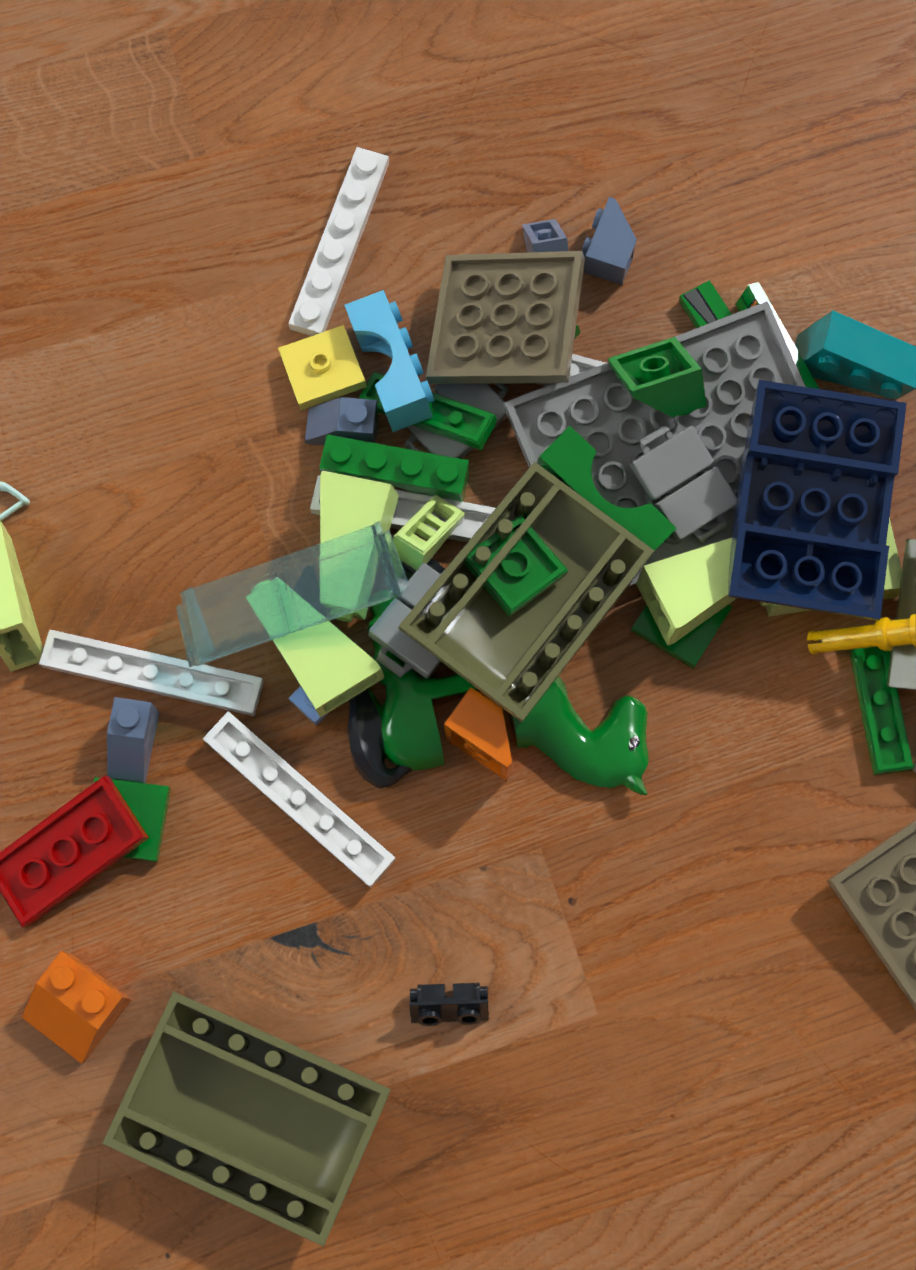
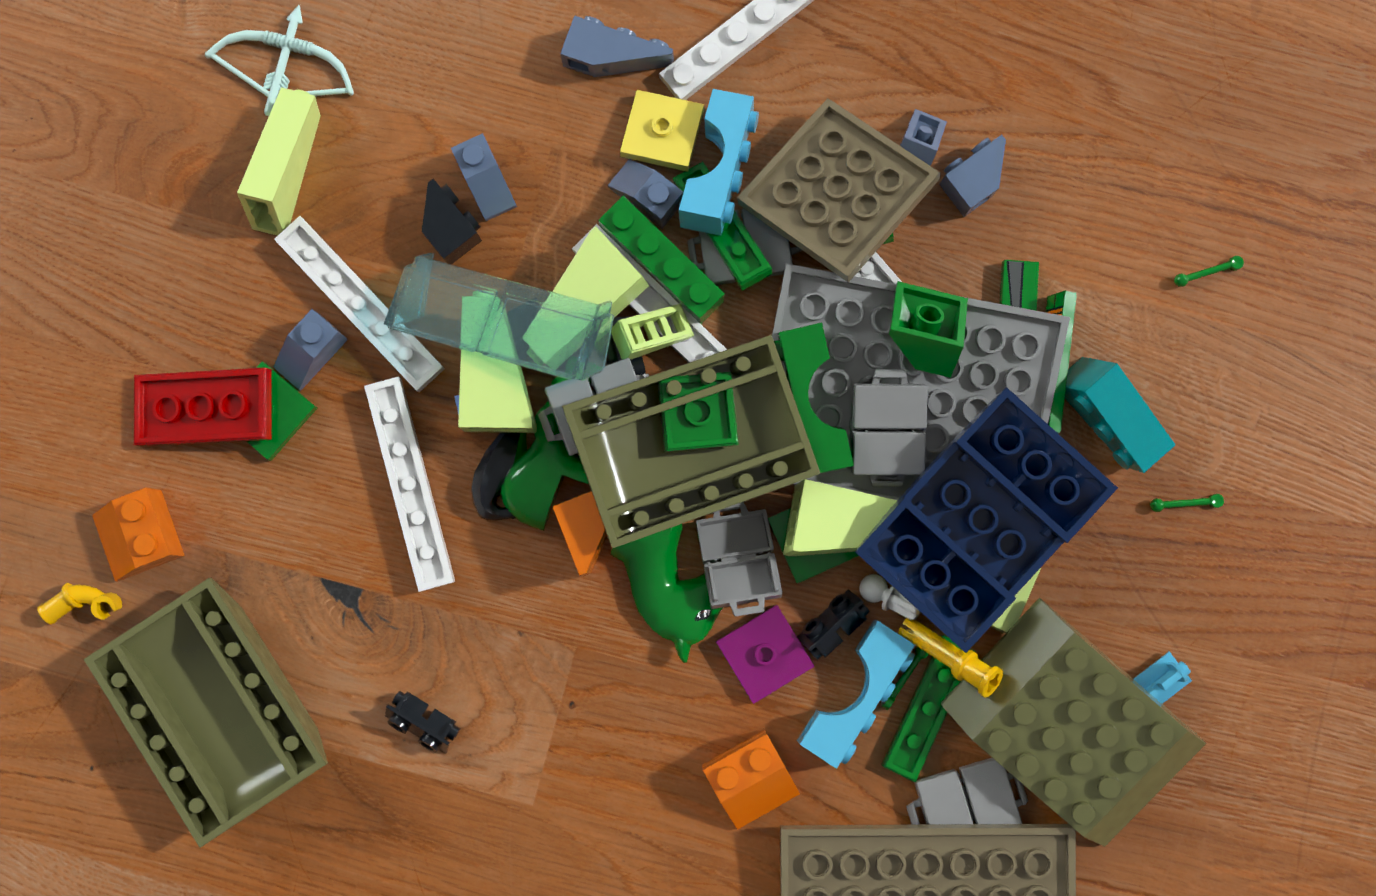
camera: 30 degrees right, 10 degrees up
none -> yellow piece [37,583,122,625]
none -> black slope [422,179,482,266]
none -> sand blue slope [451,133,517,221]
none -> sand blue slope [560,16,674,77]
none -> light grey piece [696,502,782,617]
none -> orange slope [702,730,800,830]
none -> magenta plate [716,604,815,704]
none -> black hinge [797,589,870,660]
none -> medium azure arch [797,620,915,769]
none -> white axle [859,574,920,620]
none -> green hinge [881,647,928,710]
none -> green hinge [1174,256,1244,287]

